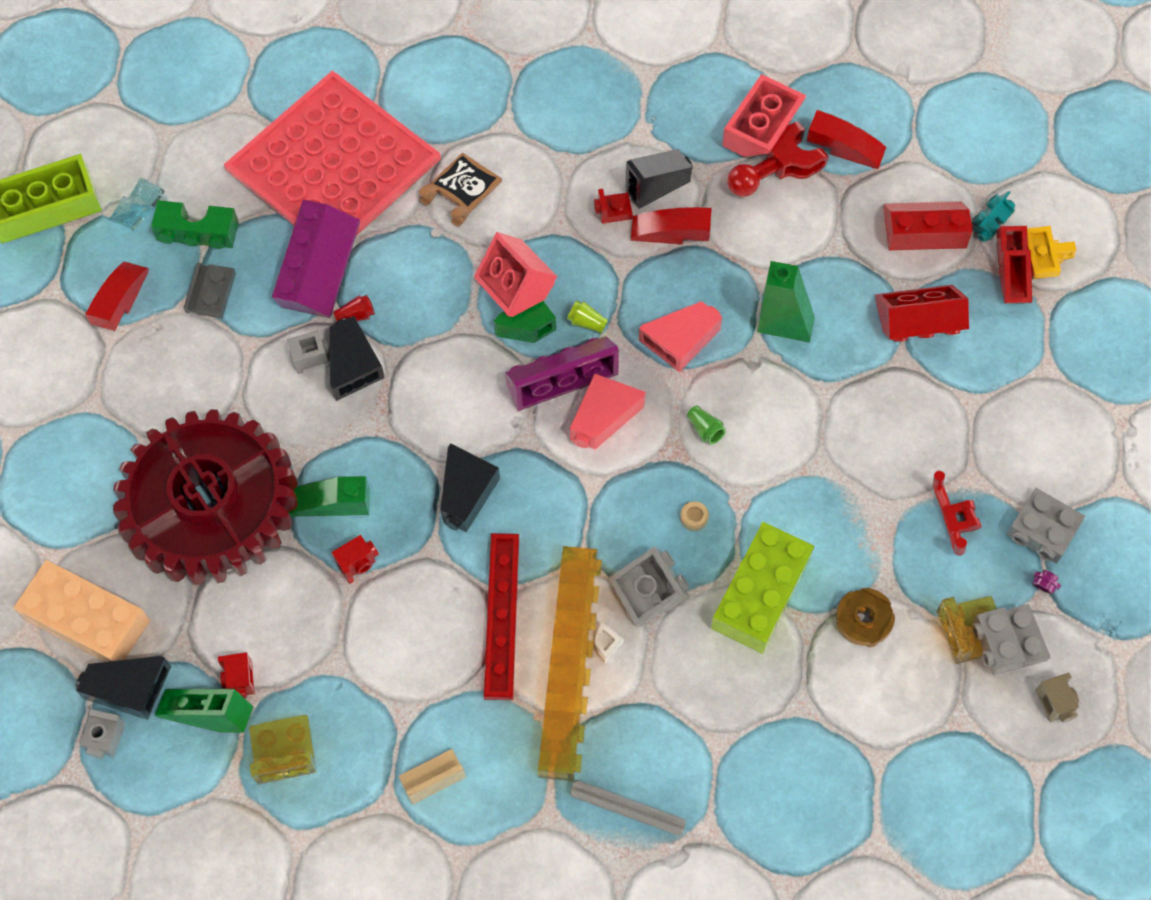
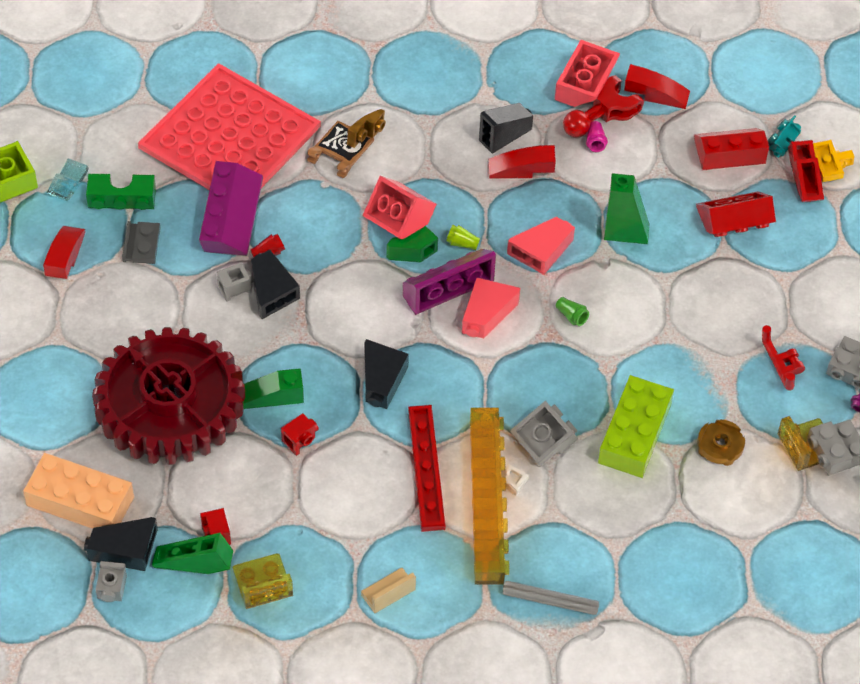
camera: 10 degrees left, 10 degrees down
red bracket [594,189,633,224] -> none
tan tile [680,501,709,531] -> none
none -> pearl gold slope [347,109,386,148]
none -> dark pink cone [586,121,608,152]

